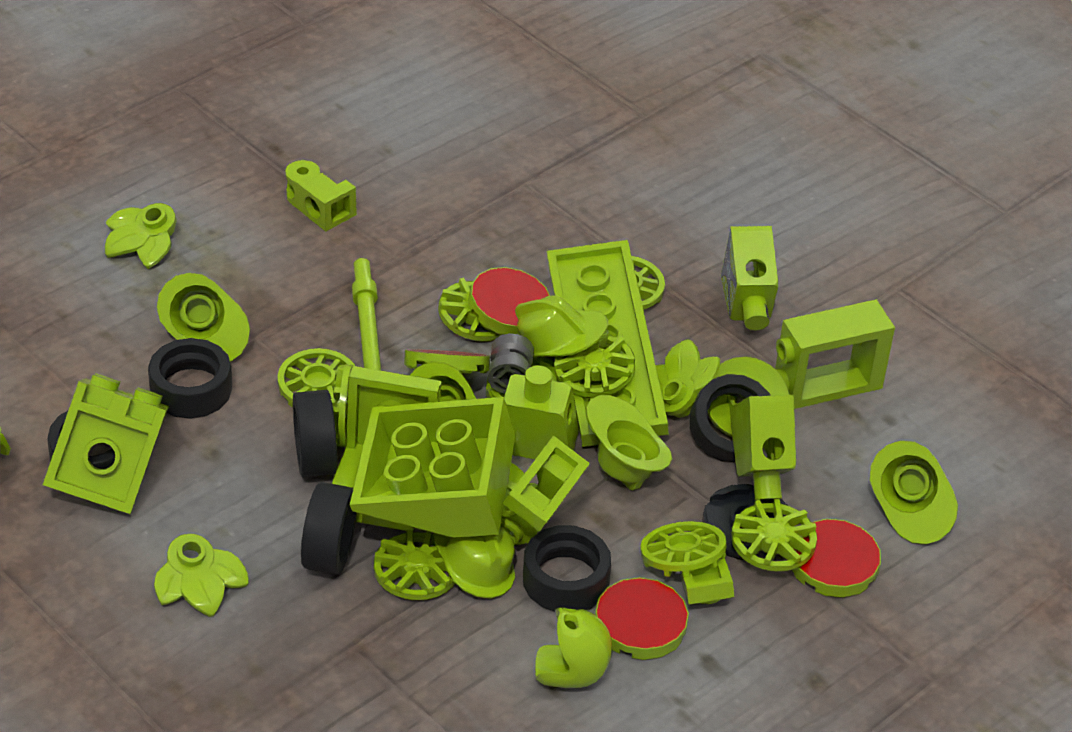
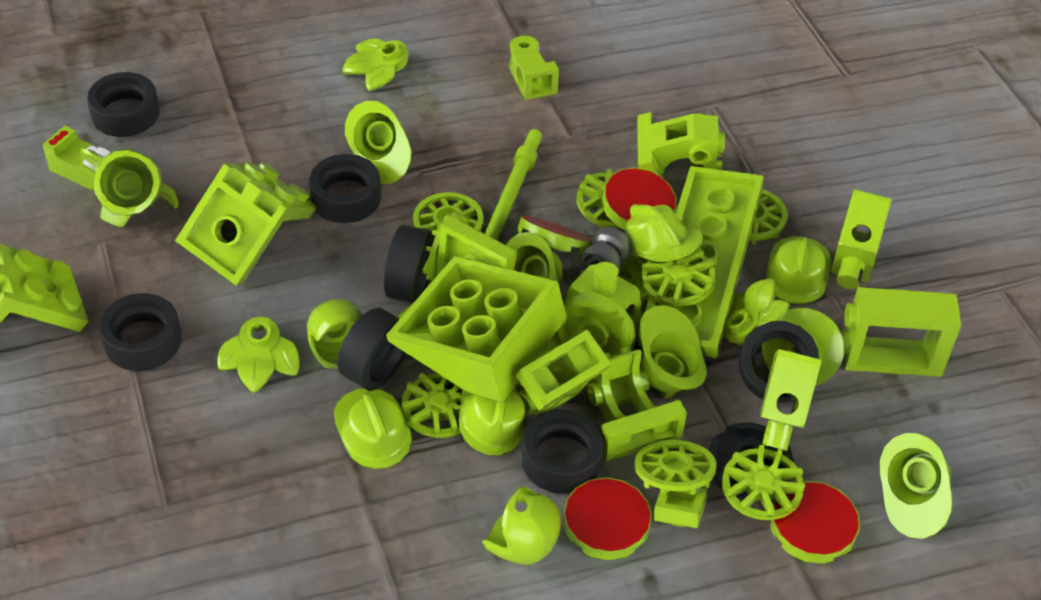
camera: 25 degrees right, 5 degrees up
none -> black tyre [100,293,182,371]
none -> lime helmet [307,299,363,369]
none -> lime piece [334,388,412,469]
none -> lime tile [557,292,636,356]
none -> lime tile [587,347,687,462]
none -> lime tile [637,112,725,178]
none -> lime piece [766,236,831,305]

